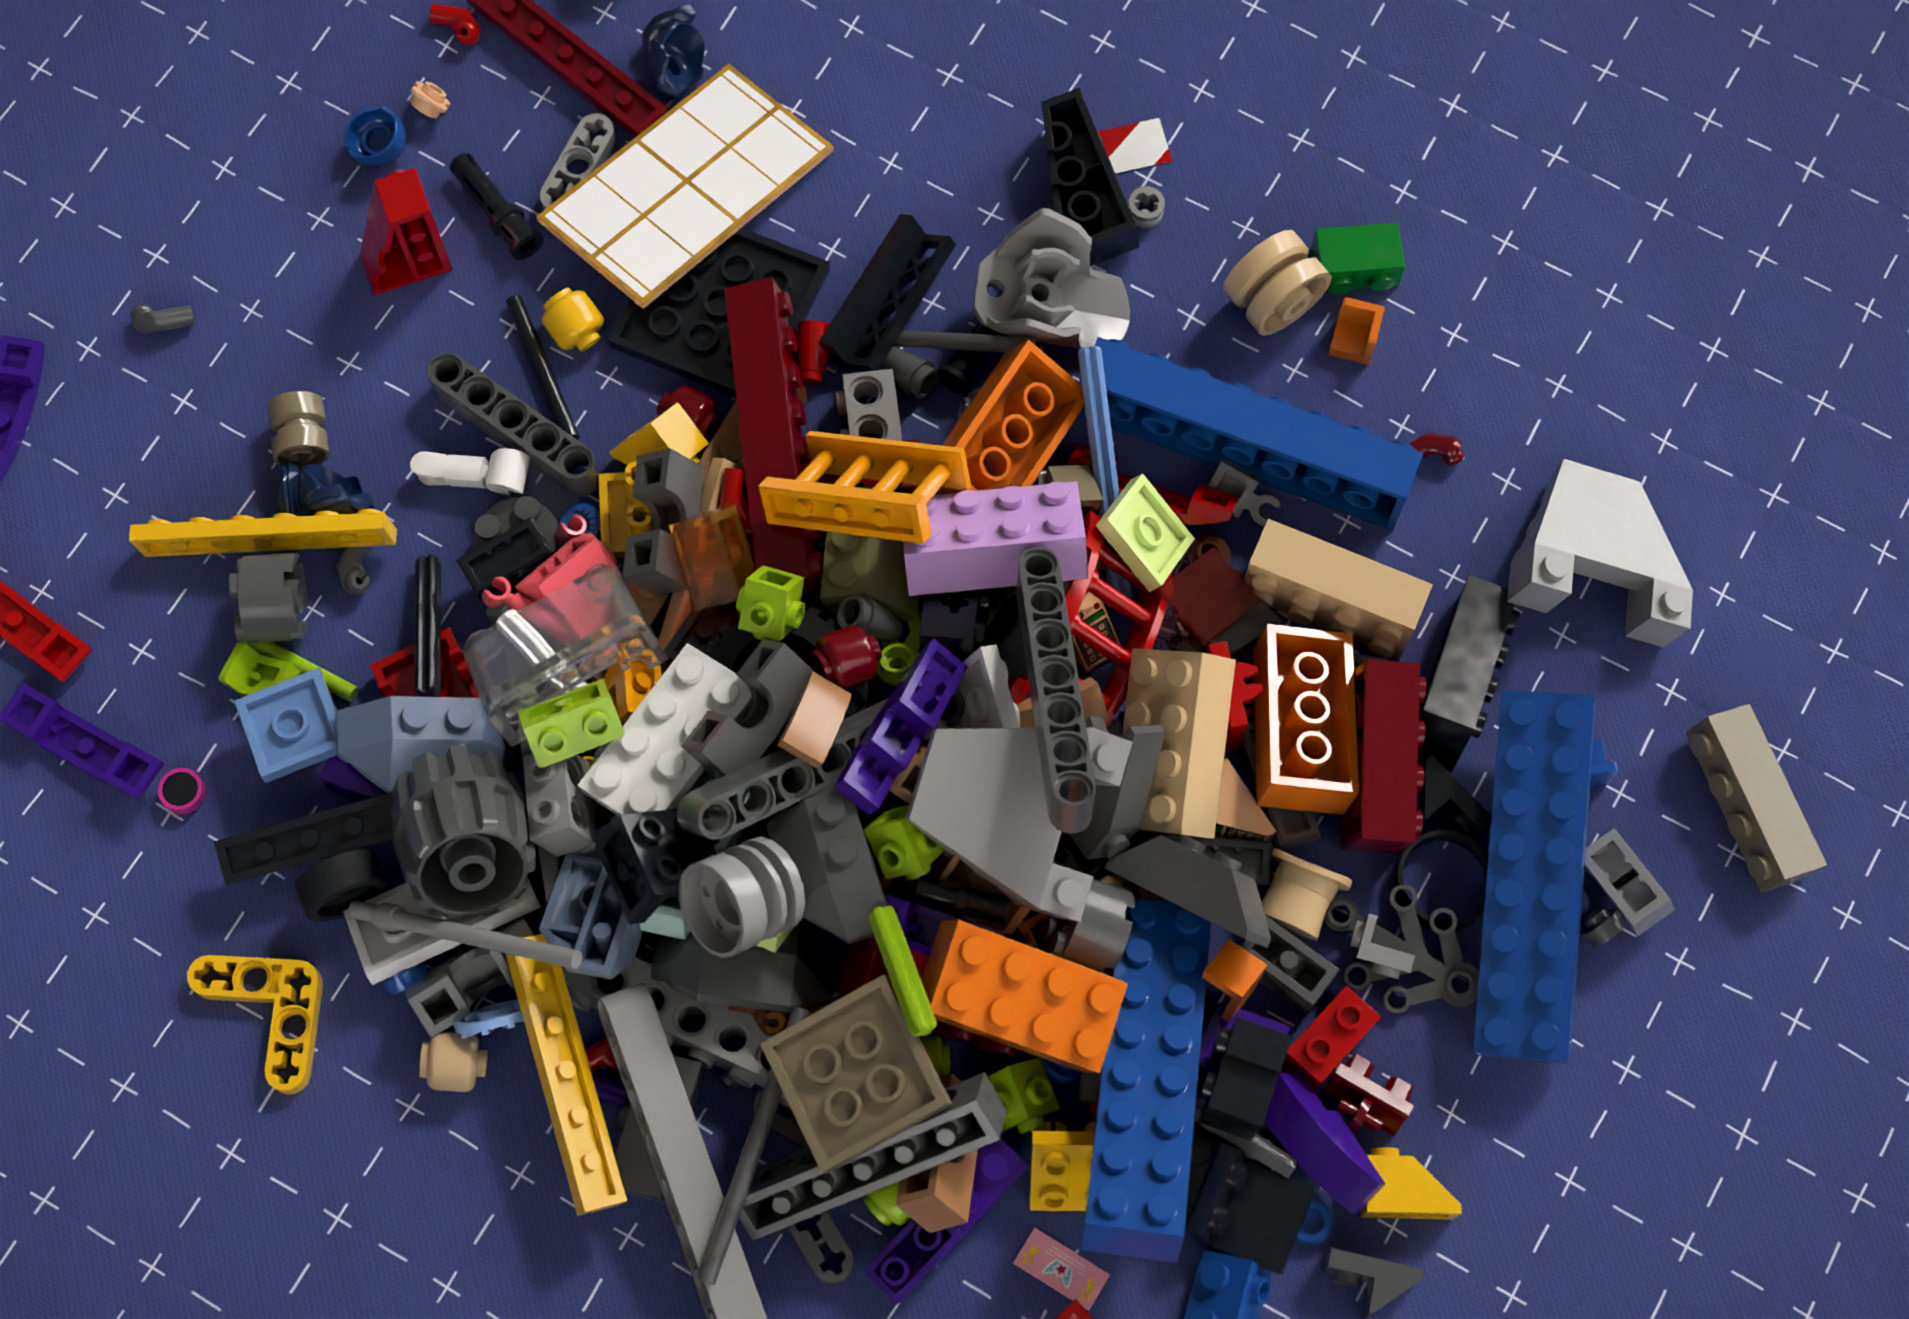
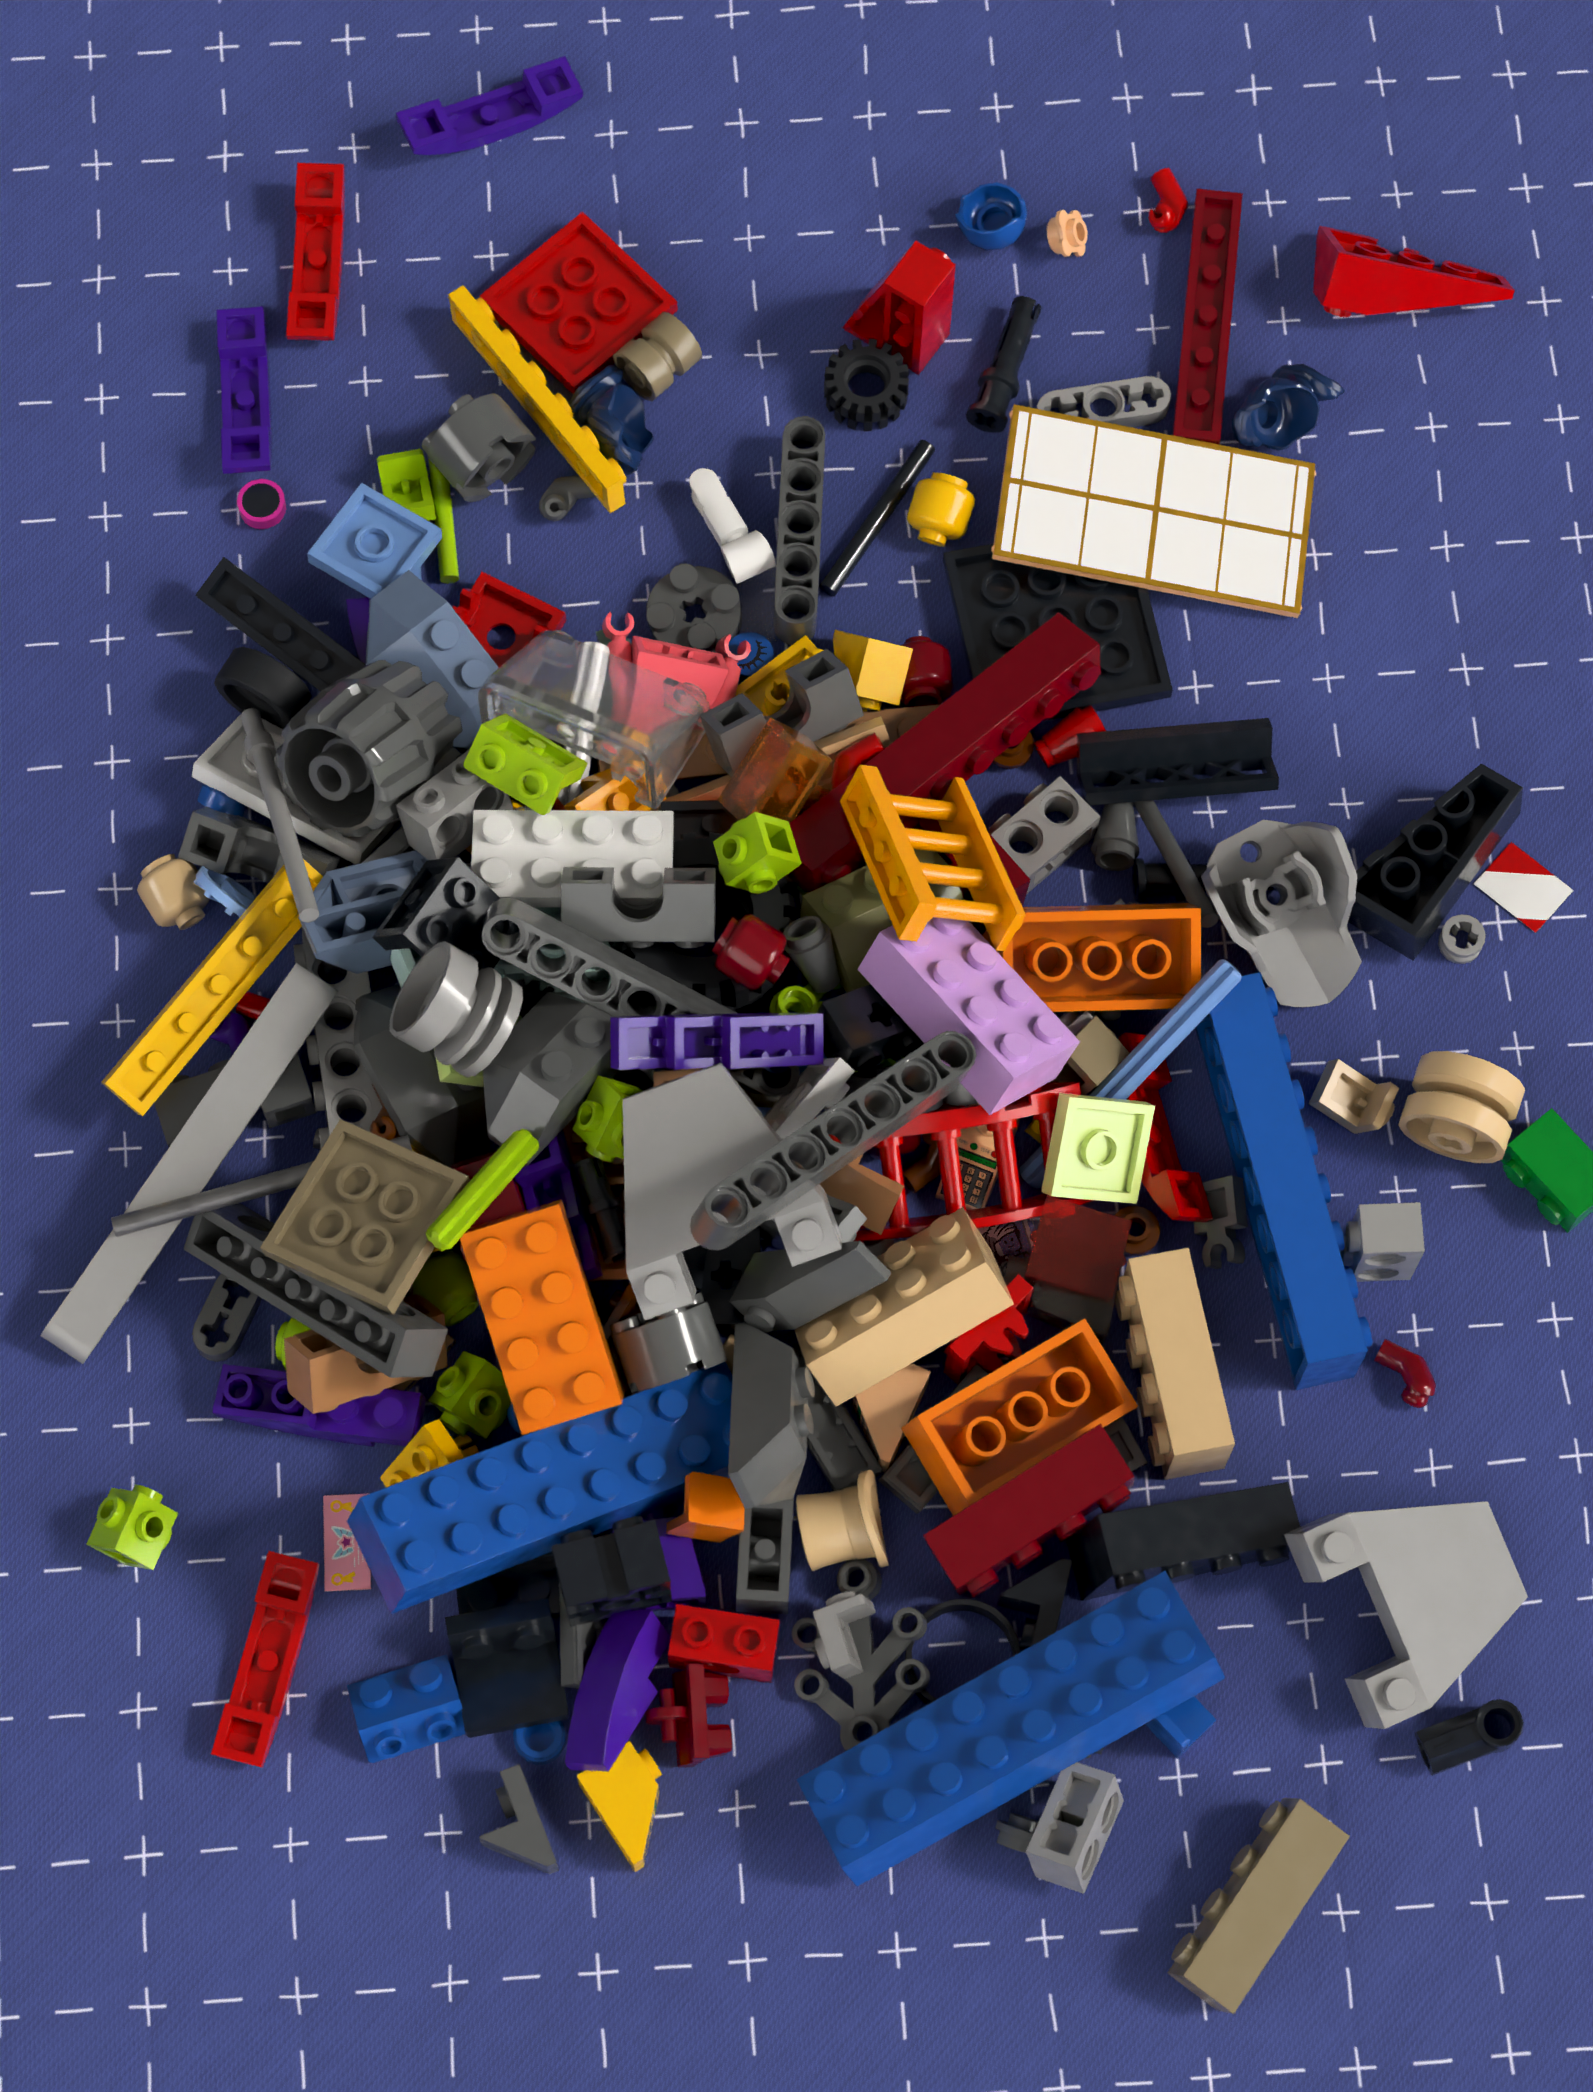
camera: 55 degrees right, 0 degrees up
dark grey arm [130,304,194,334] -> none
yellow beam [187,955,323,1095] -> none
black axle [414,554,441,697] -> none
black plate [456,516,554,600] -> none
slope [777,671,852,769] -> none
orange panel [1328,297,1385,365] -> none
none -> red plate [479,212,678,394]
none -> black tyre [824,338,909,431]
none -> tan bracket [1308,1059,1399,1134]
none -> light grey brick [1340,1202,1425,1282]
none -> black piece [1415,1699,1524,1776]

